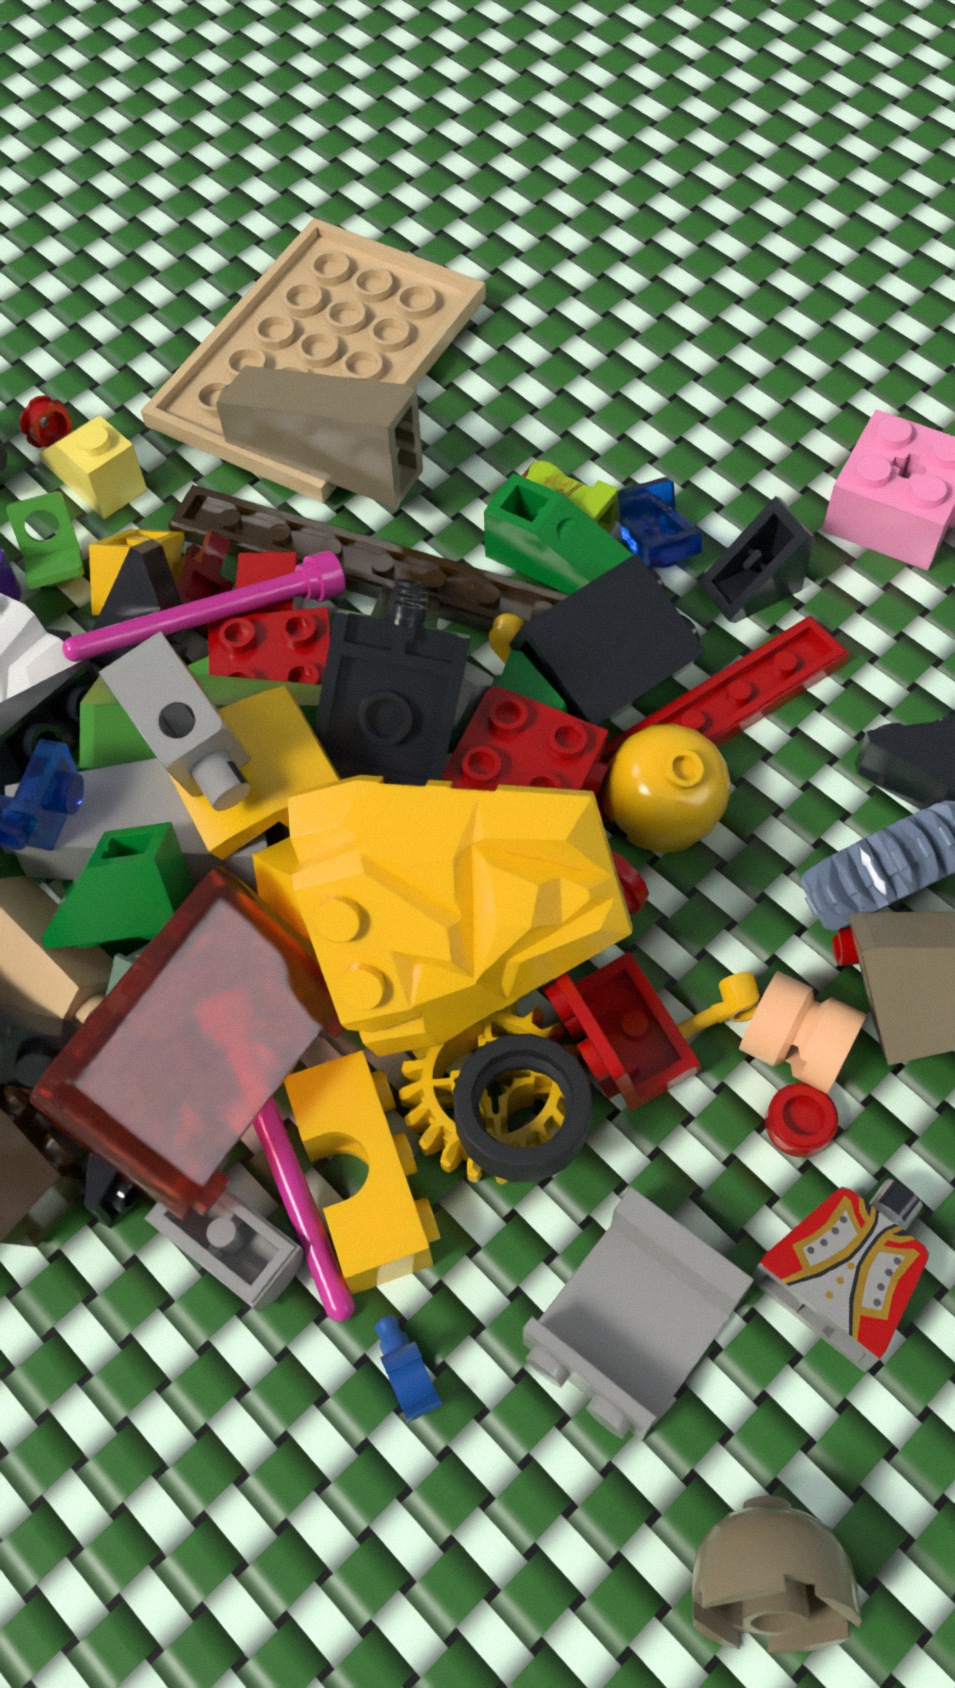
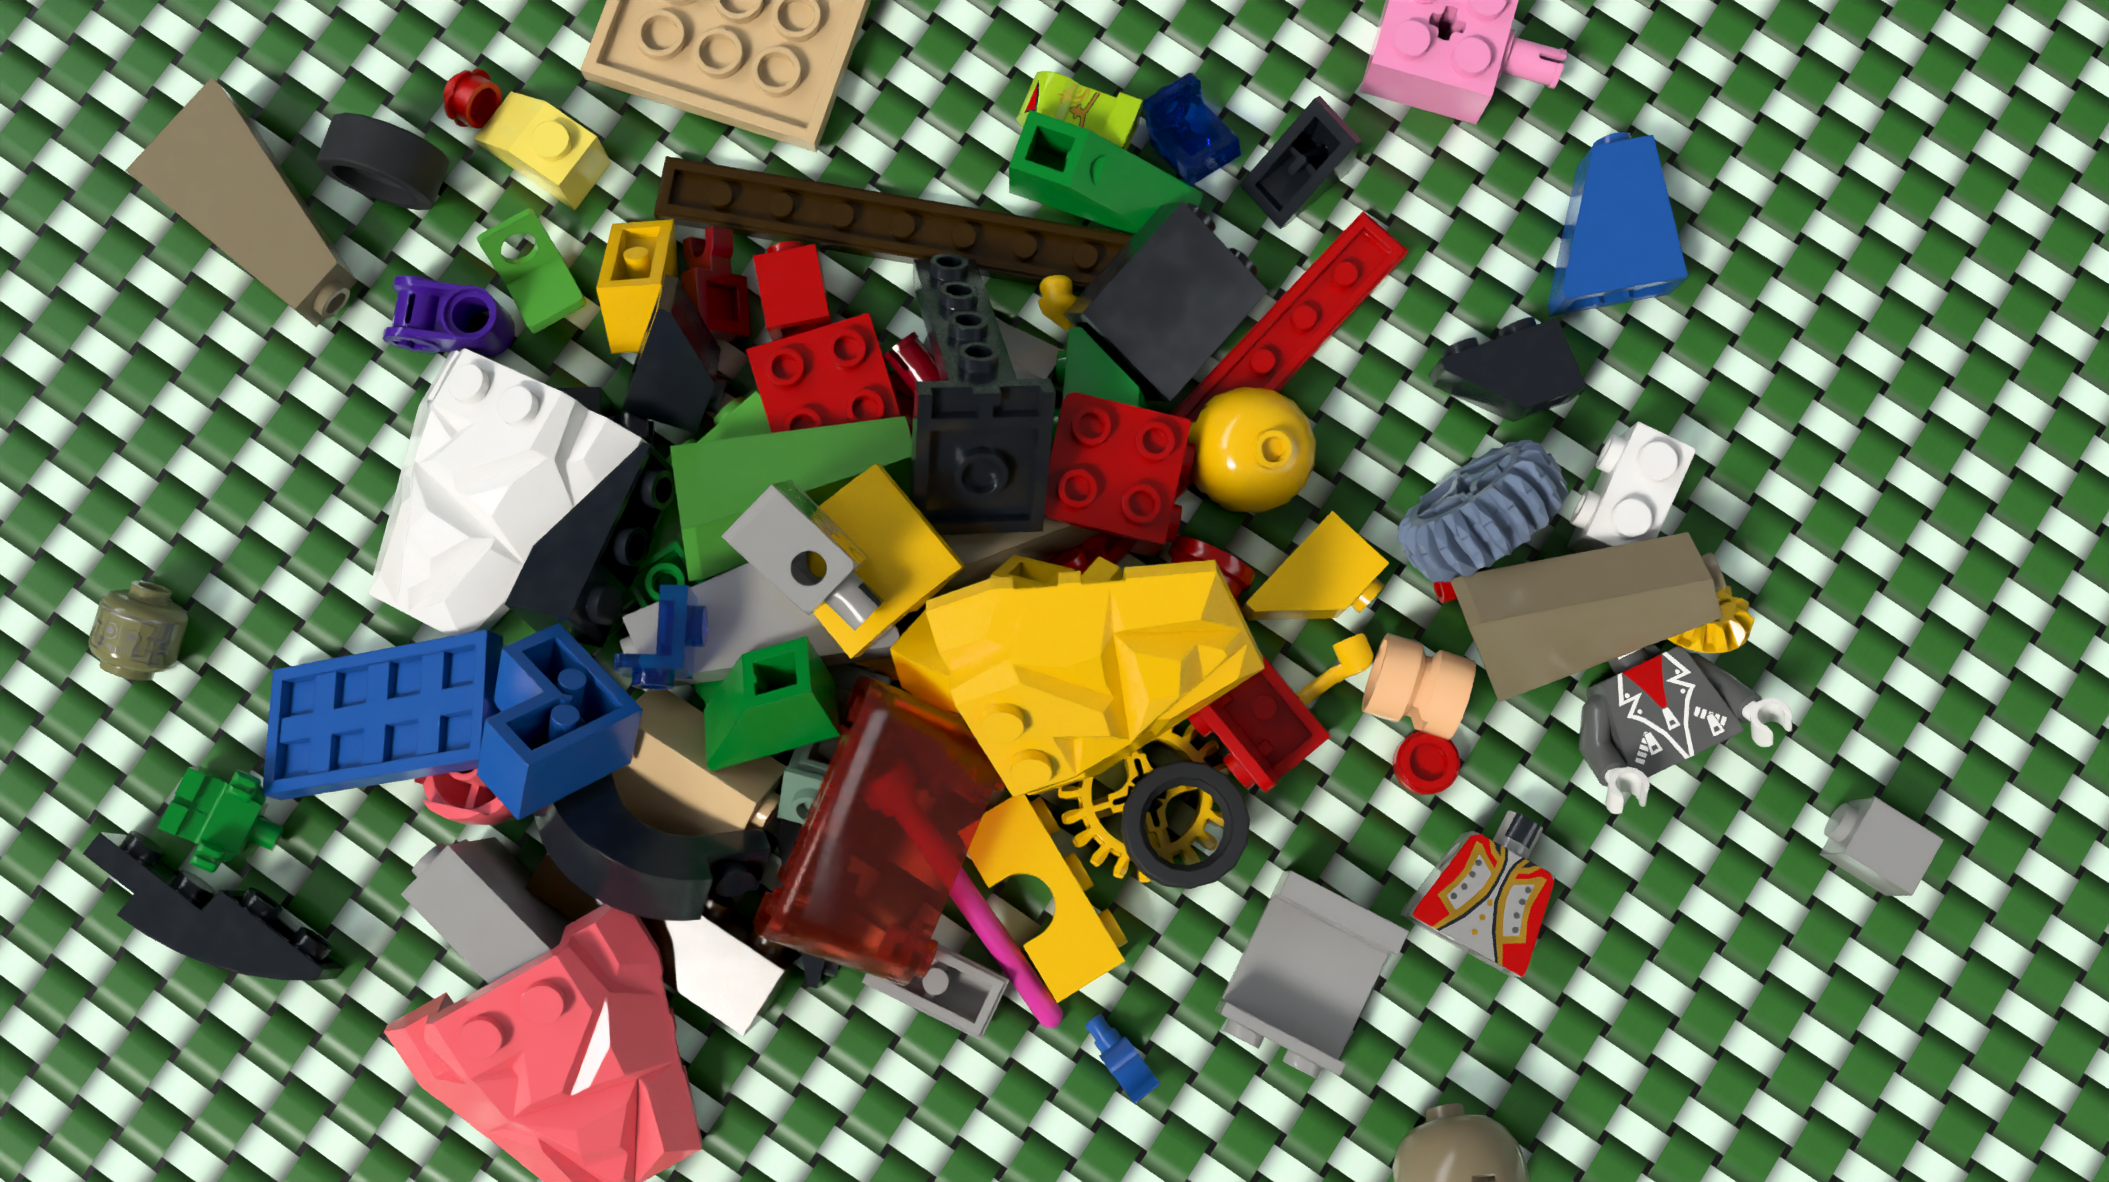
camera: 20 degrees left, 20 degrees up
dark pink piece [62,550,345,662] -> none
dark tan slope [216,365,423,509] -> none
none -> yellow slope [1240,511,1389,621]

